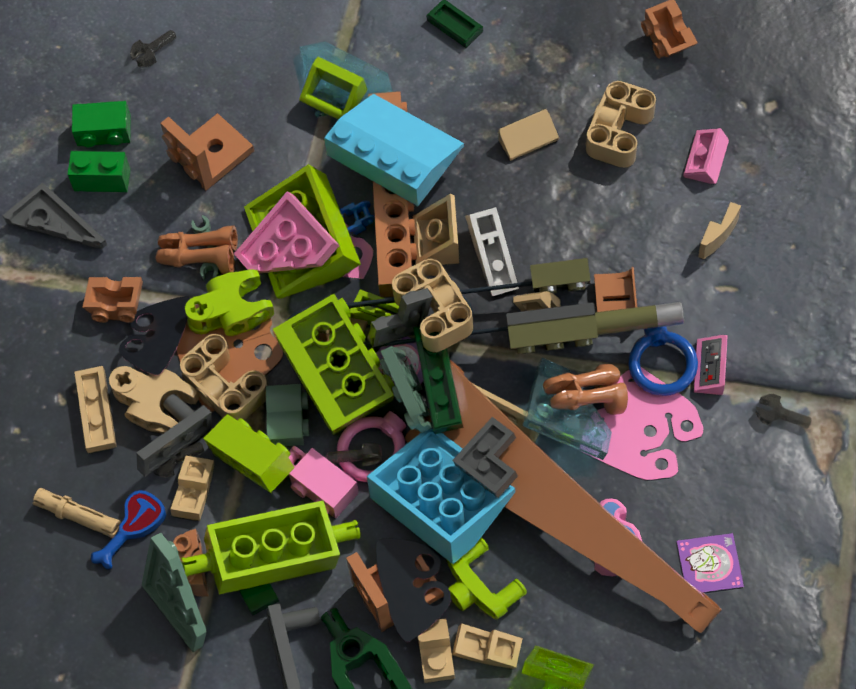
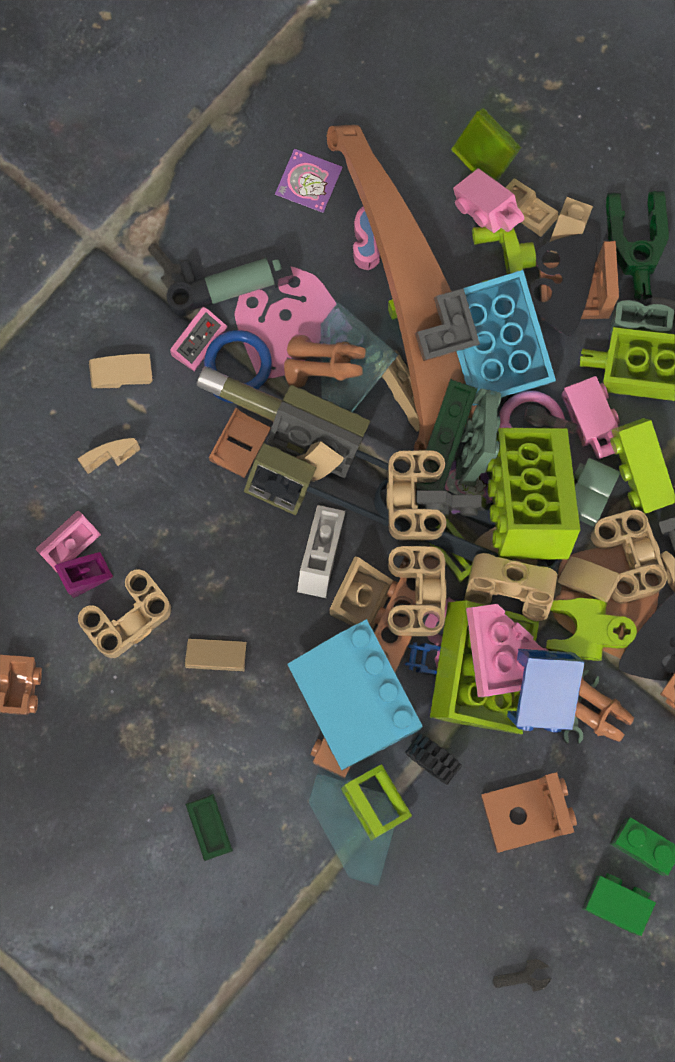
camera: 155 degrees left, 15 degrees up
none -> magenta slope [54,552,113,598]
none -> tan slope [89,354,153,388]
none -> piece [166,249,294,316]
none -> tan beam [387,546,446,636]
none -> black tyre [405,733,462,785]
none -> bright pink brick [453,168,524,233]
none -> tan beam [465,553,557,621]
none -> panel [507,649,584,733]
none -> tan slope [557,556,621,603]
none -> sand green brick [610,300,674,334]

